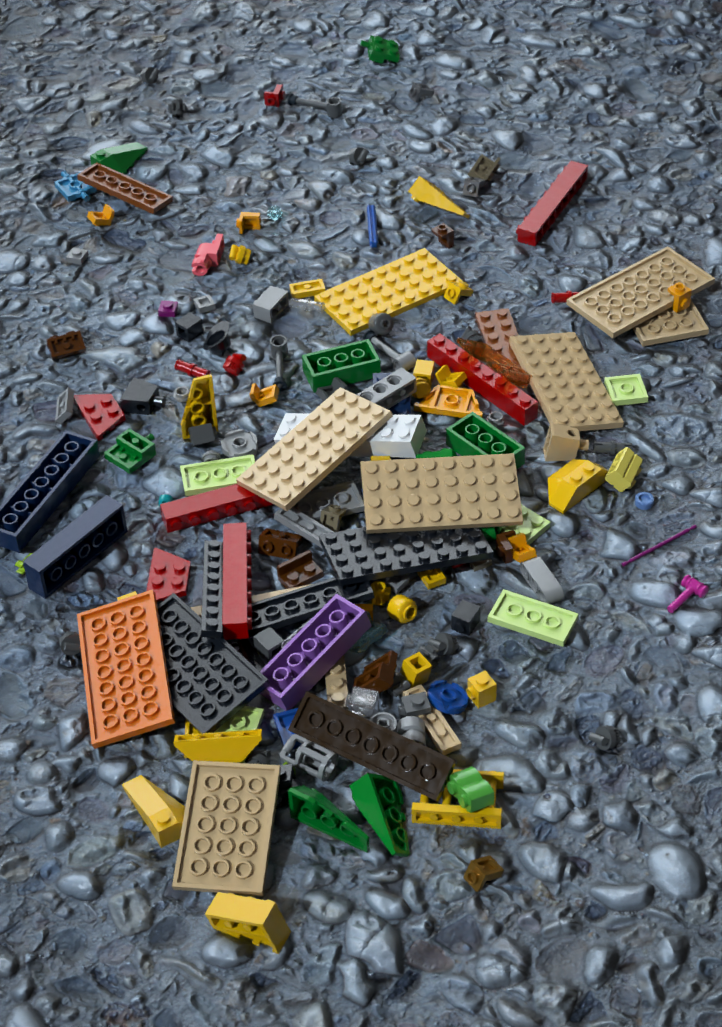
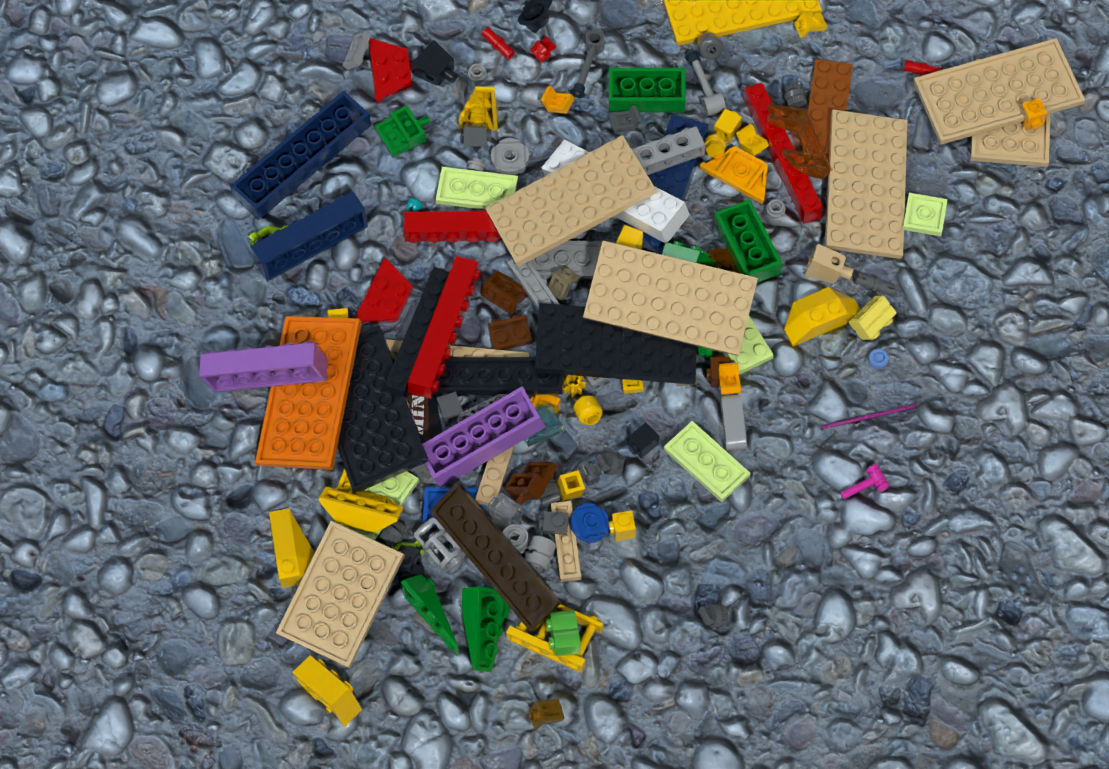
camera: 20 degrees right, 20 degrees up
none -> medium lavender brick [199,342,328,392]

